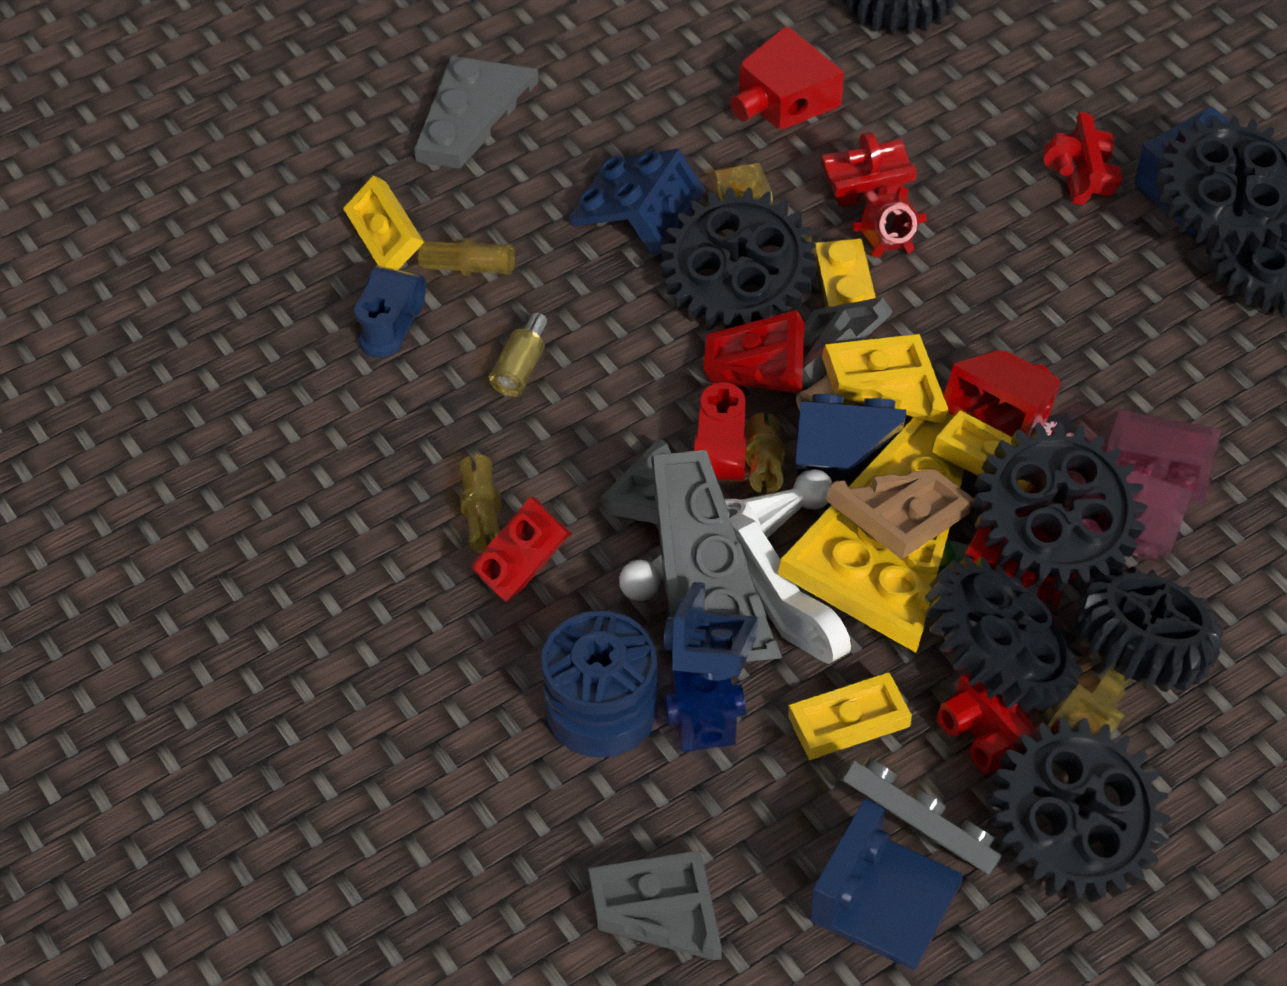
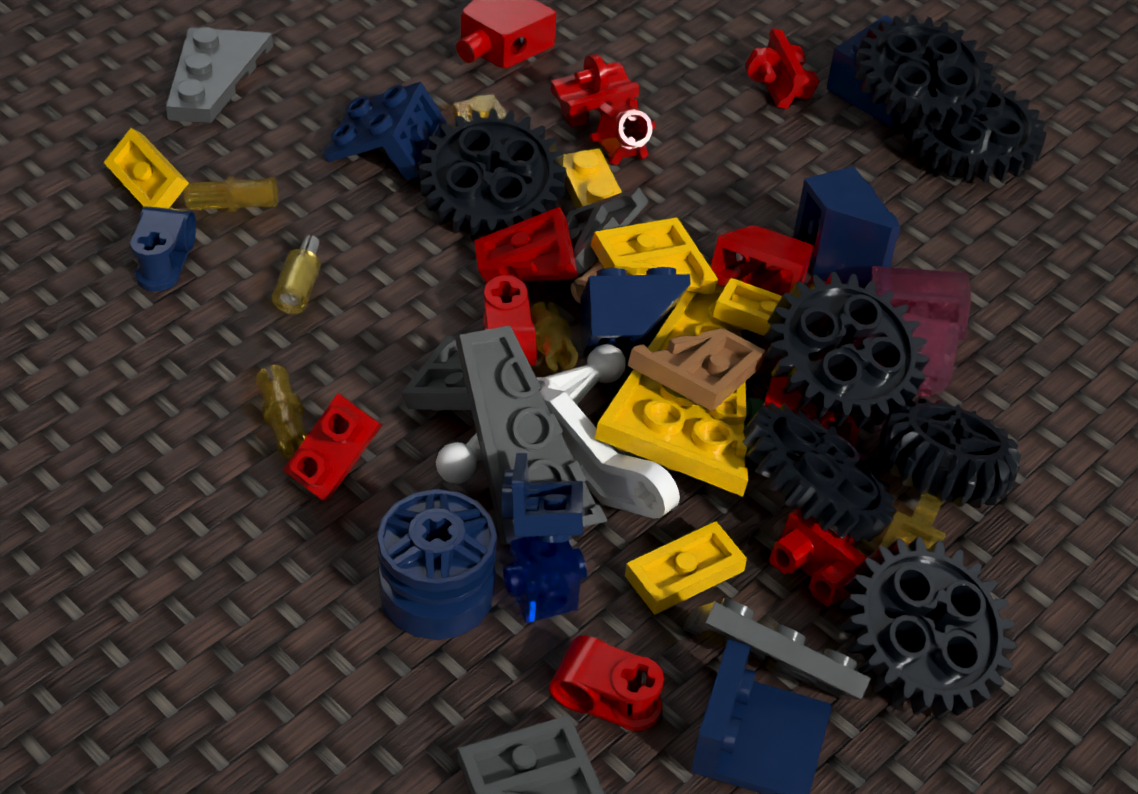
camera: 15 degrees left, 5 degrees down
none -> red piece [549,635,664,732]
none -> dark blue slope [793,166,900,296]

